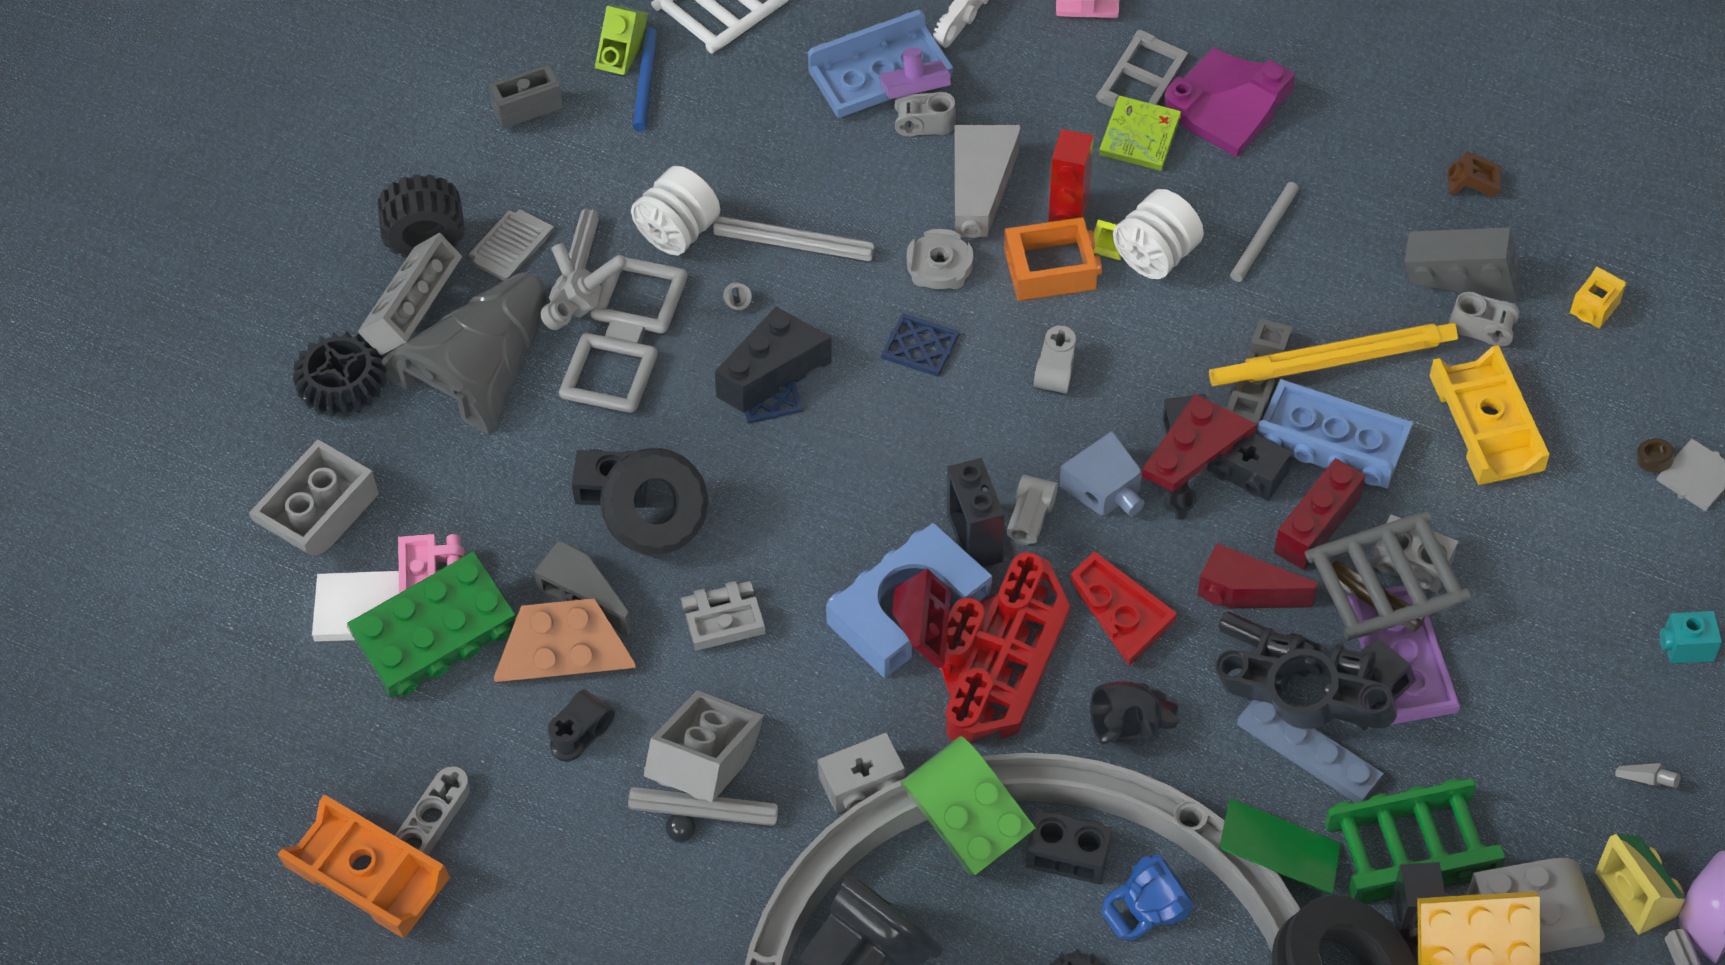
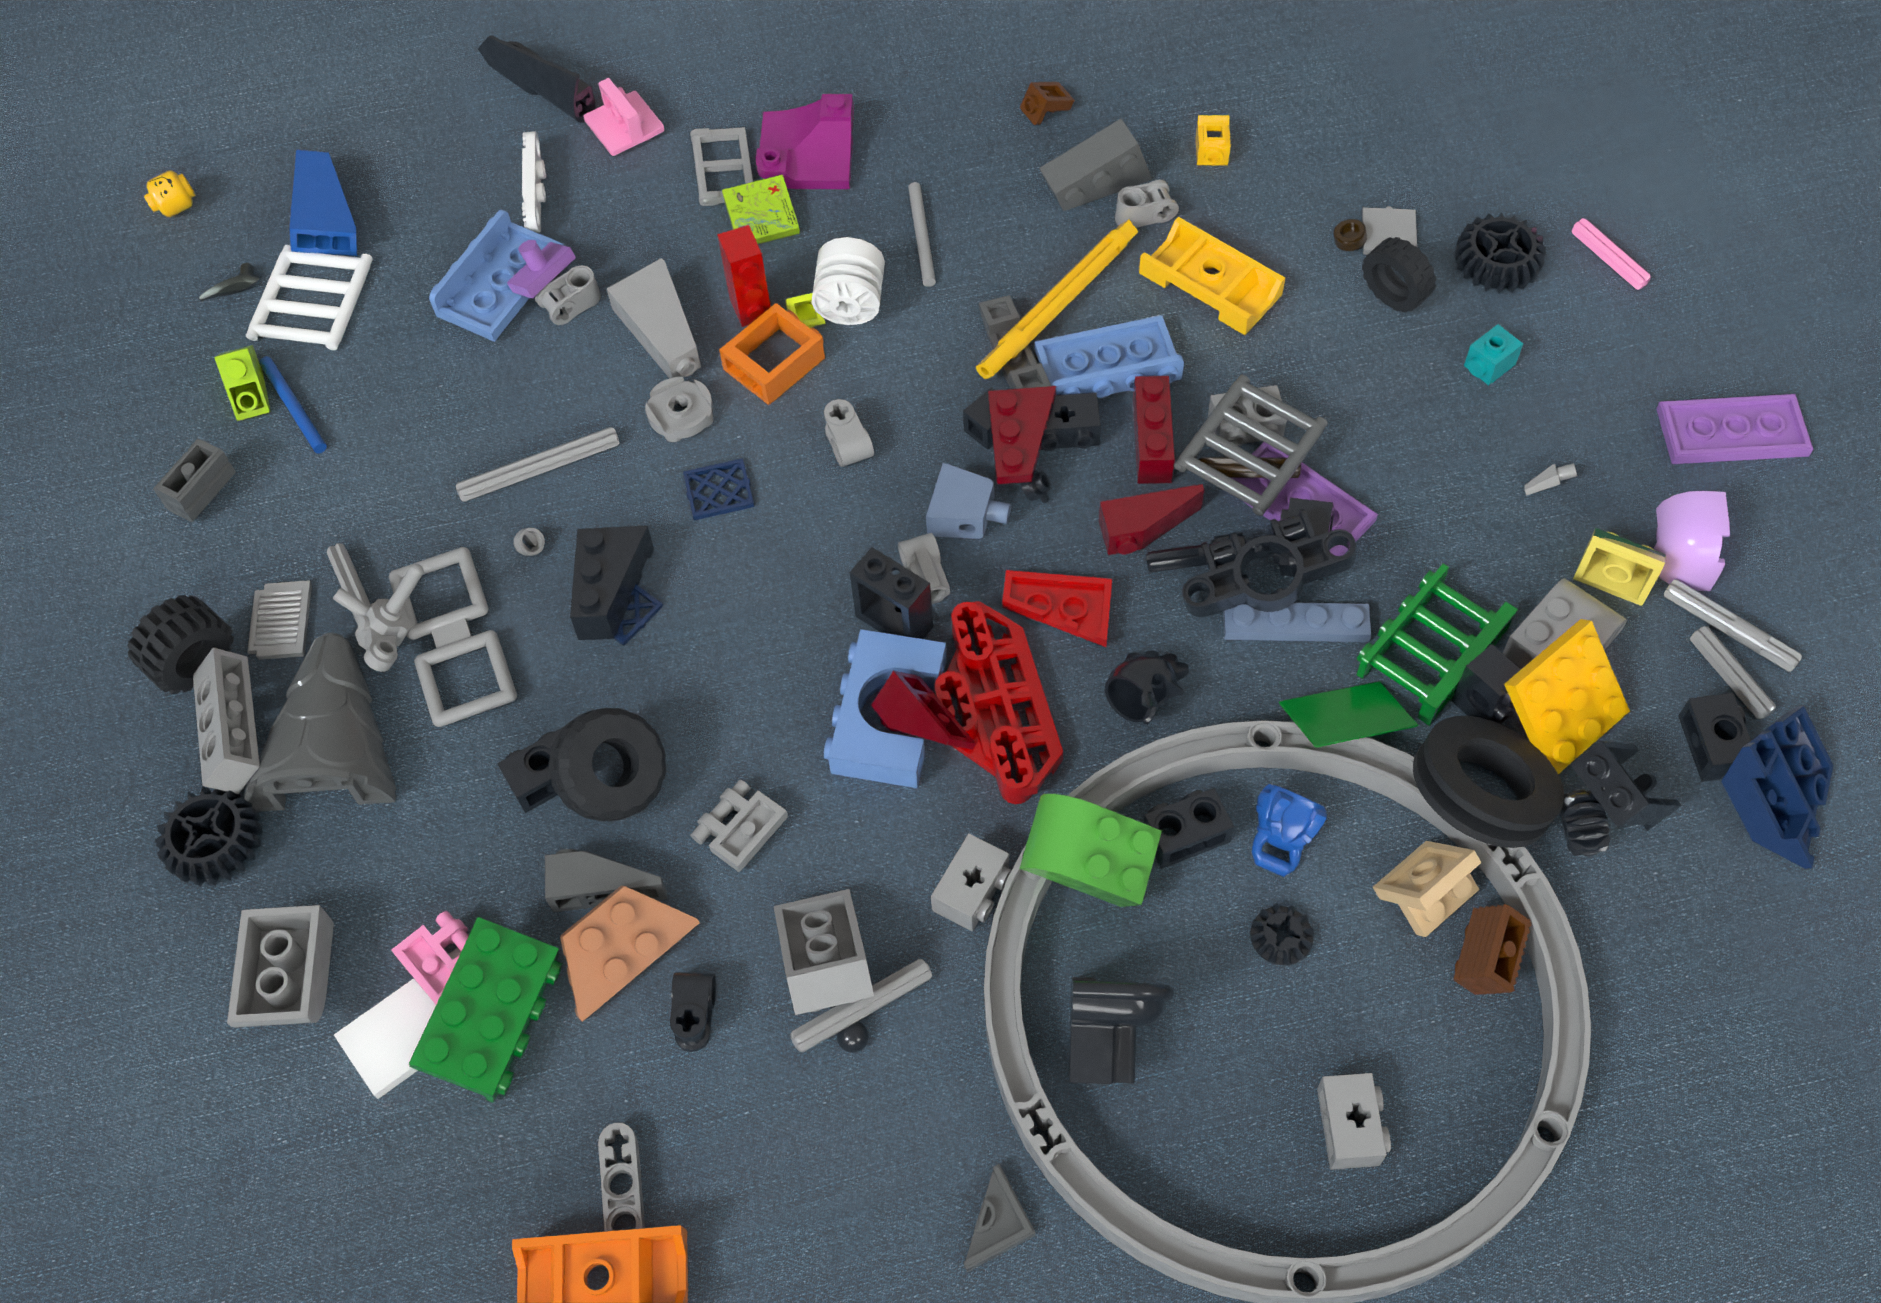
camera: 35 degrees left, 5 degrees up
white wheel [631,166,721,256] -> none
none -> black tyre [1362,237,1437,313]

